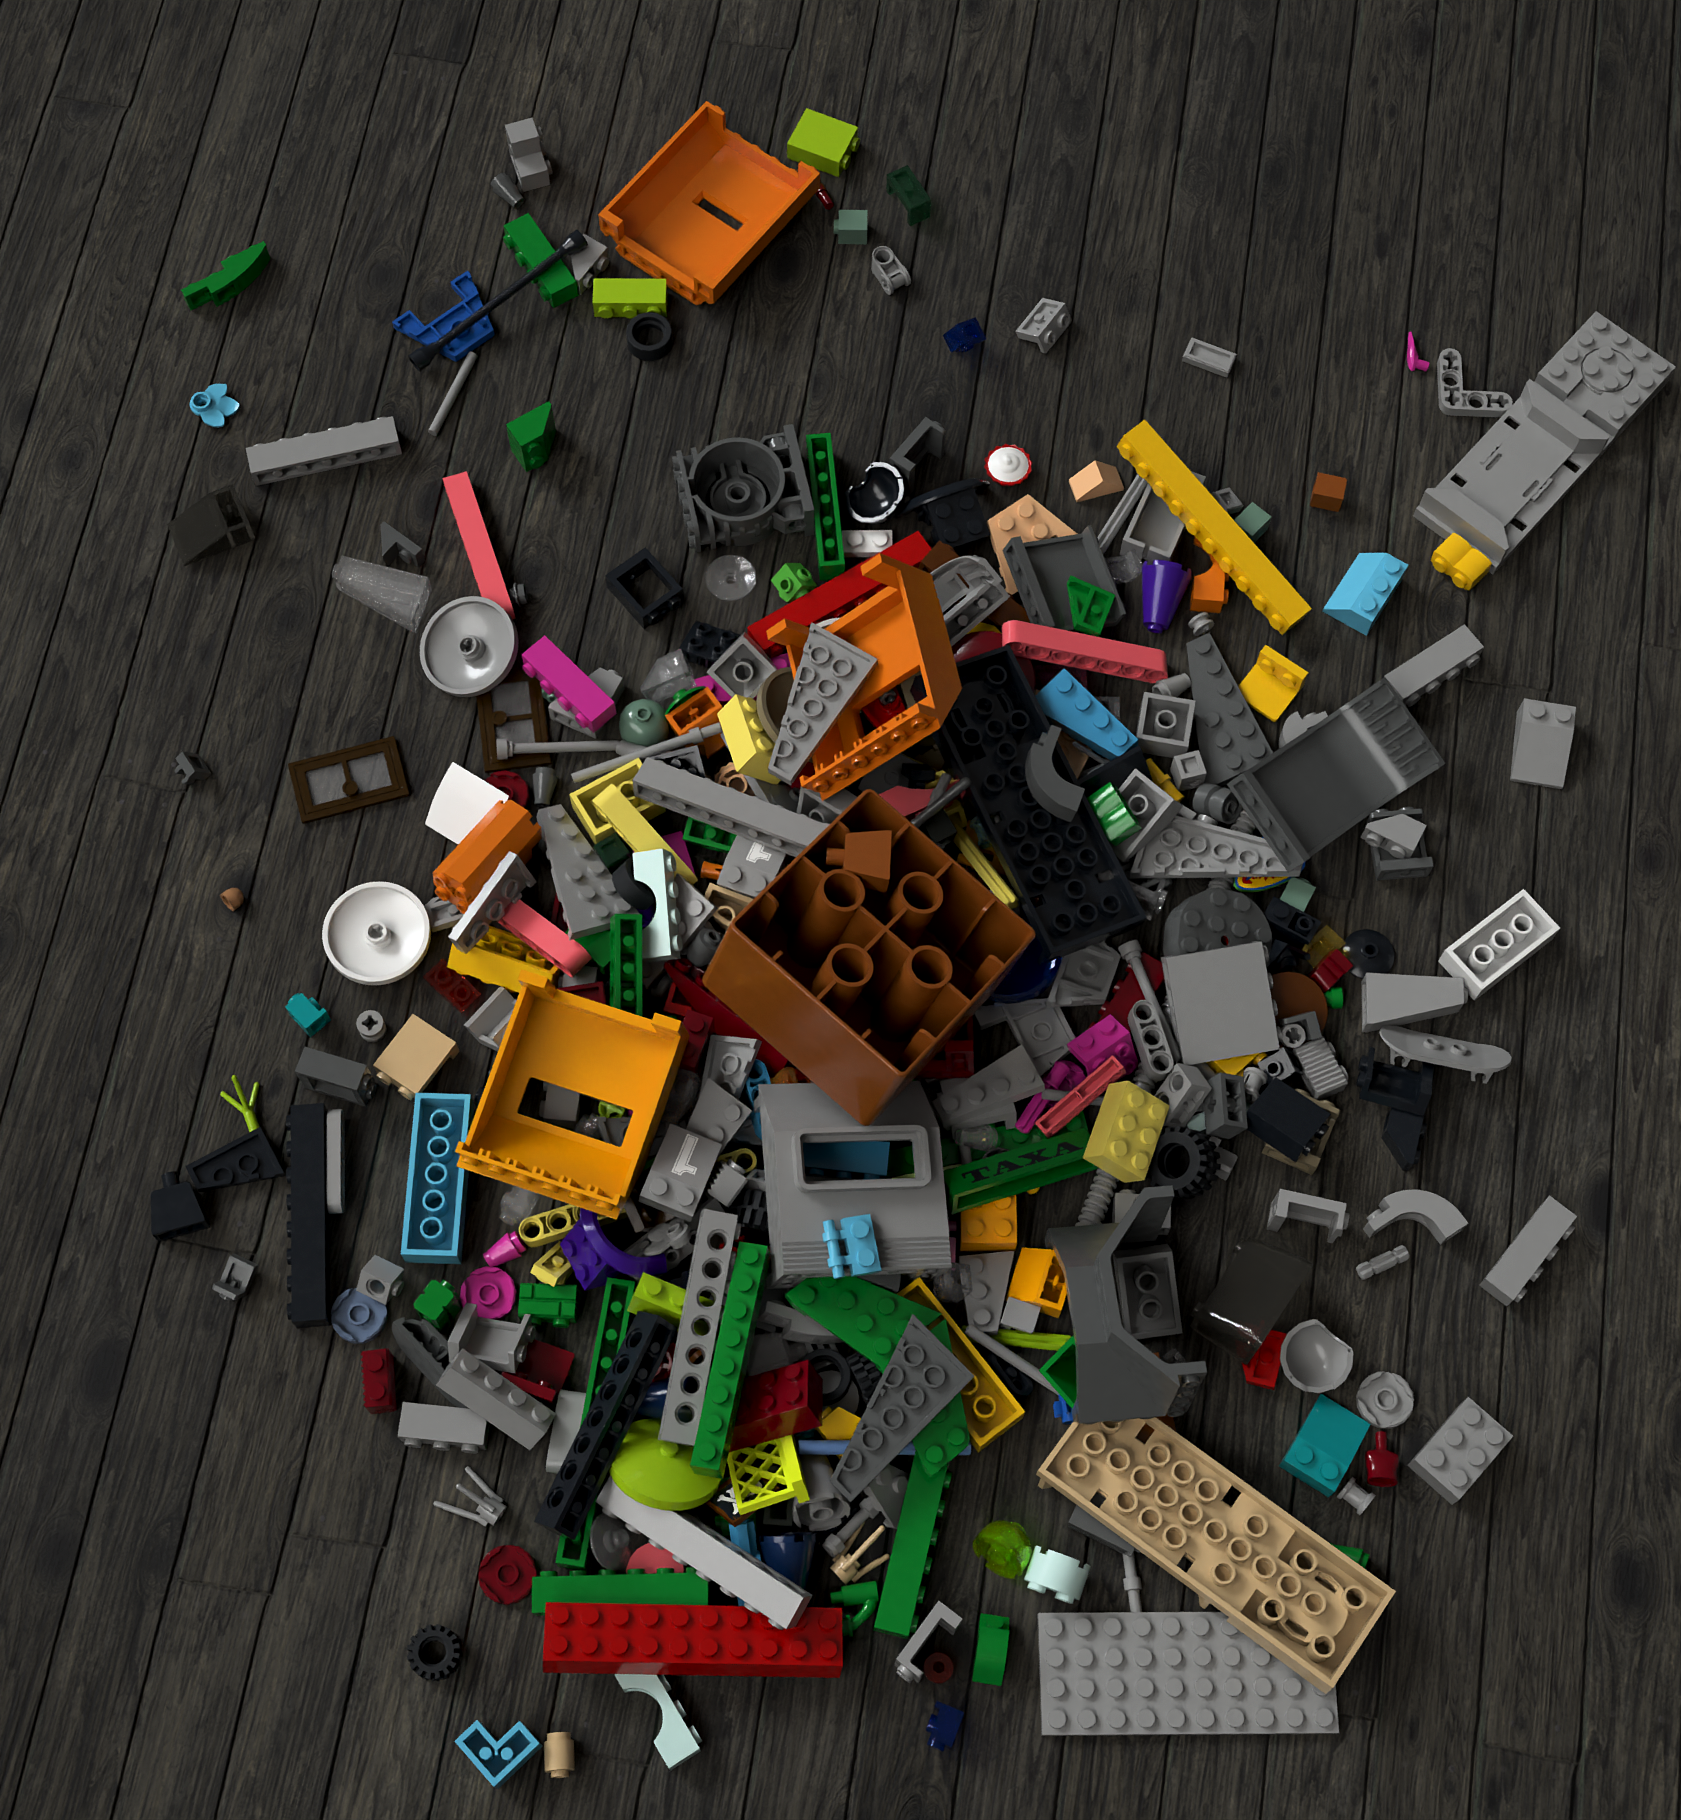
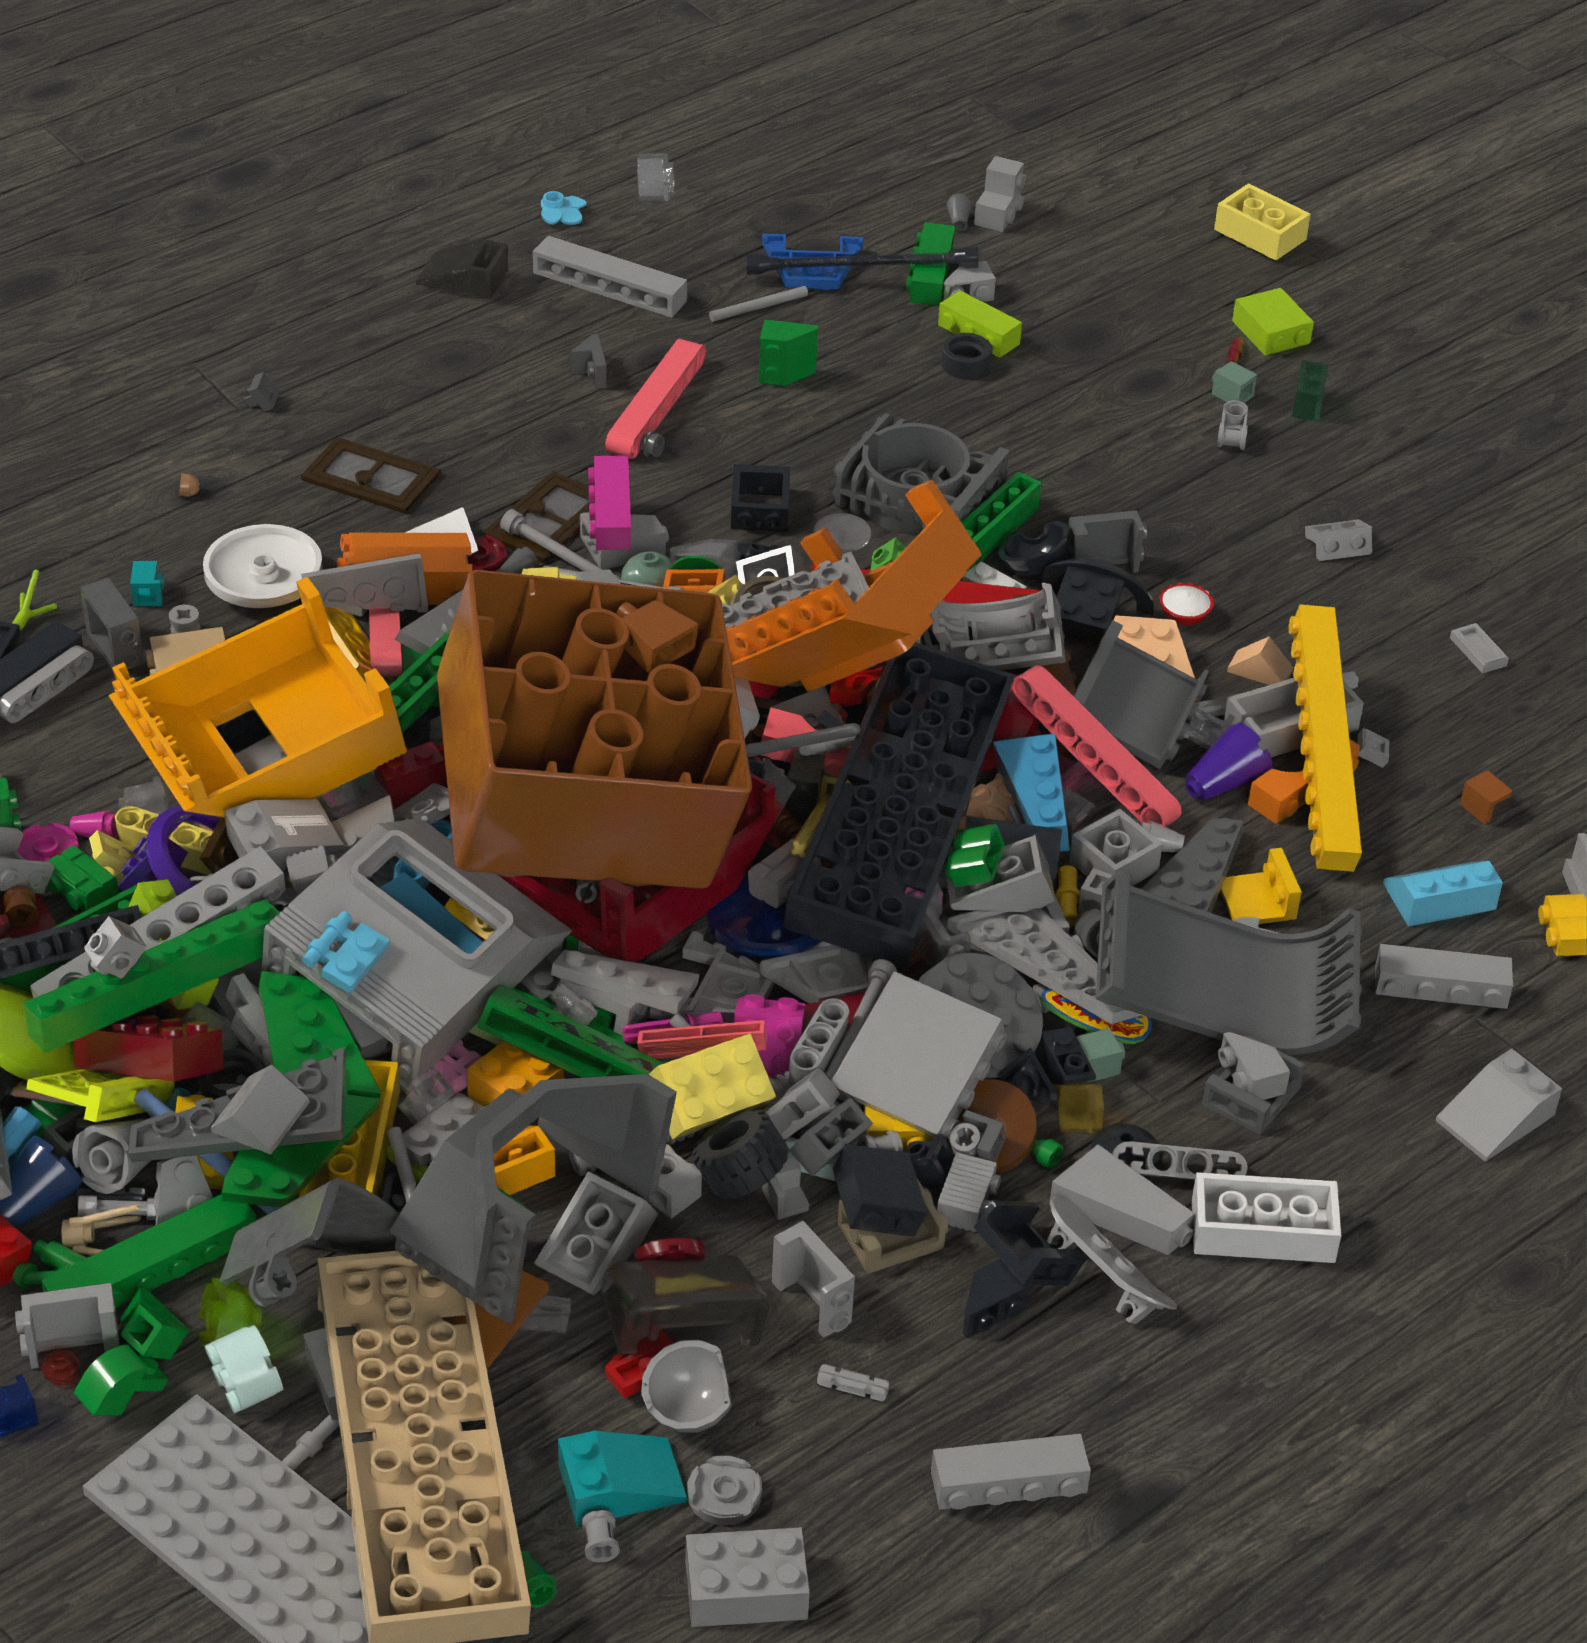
camera: 40 degrees right, 25 degrees down
green slope [181,241,271,311] -> none
clear slope [332,556,432,633] -> none
medium azure brick [401,1093,475,1264] -> none
light grey dish [420,596,519,697] -> none
orange panel [598,101,820,305] -> none
clear blue brick [943,317,986,353] -> none
dark grey arch [1025,725,1085,822] -> none
green wing [1066,575,1115,637] -> none
light grey bush [1188,612,1214,636] -> none
sand green brick [1234,502,1271,543] -> none
dark red leg [1307,949,1353,993] -> none
light grey arch [1363,1190,1468,1245] -> none
dark red piece [1365,1431,1399,1487] -> none
none -> reddish brown wheel [2,886,38,928]
none -> light grey brick [84,916,147,979]
none -> green slope [120,1287,190,1360]
none -> light grey slope [211,1065,310,1154]
none -> dark grey panel [220,1178,399,1307]
none -> dark red tile [634,1238,706,1275]
none -> clear brick [637,153,674,202]
none -> light grey beam [1112,1141,1248,1181]
none -> light yellow brick [1214,183,1311,260]

